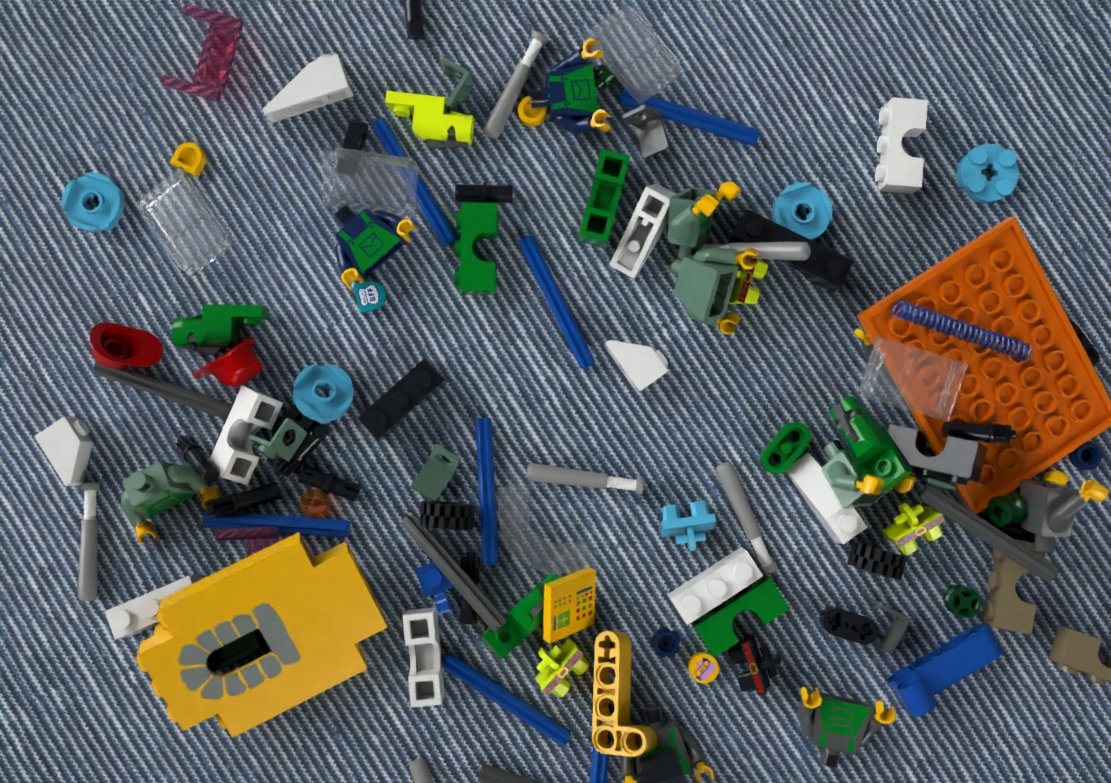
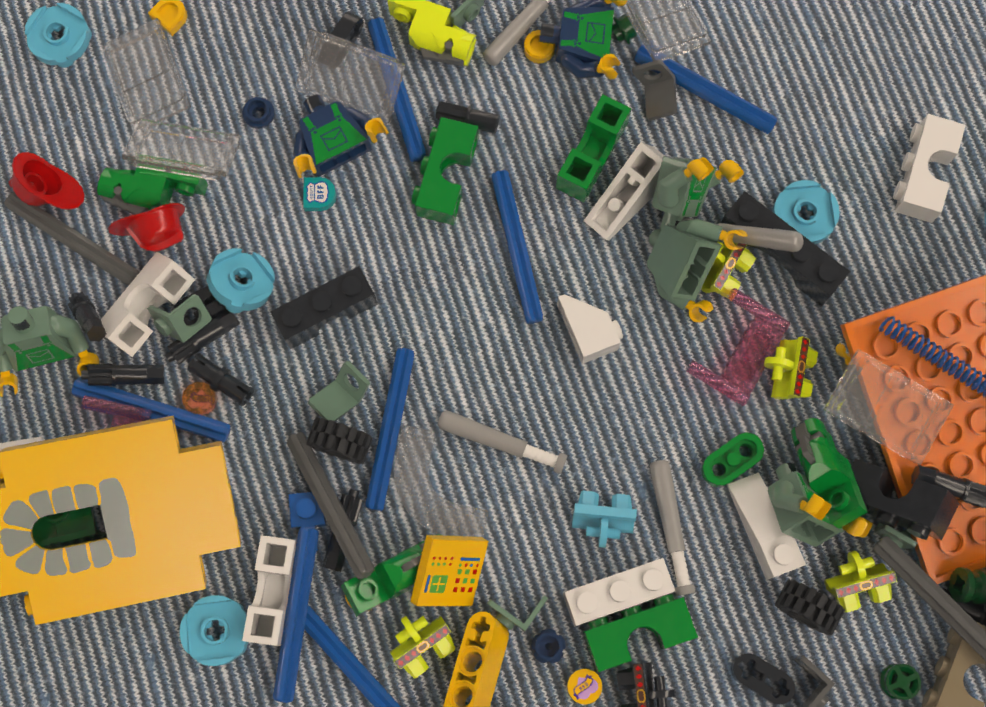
camera: 15 degrees right, 10 degrees down
none -> clear piece [122,118,241,180]
none -> medium azure plate [180,595,249,666]
none -> dark blue plate [242,97,275,129]
none -> blue axle [273,527,319,703]
none -> sand green bracket [487,595,548,632]
none -> clear pink plate [686,288,790,406]
none -> neon yellow hips [764,336,818,400]

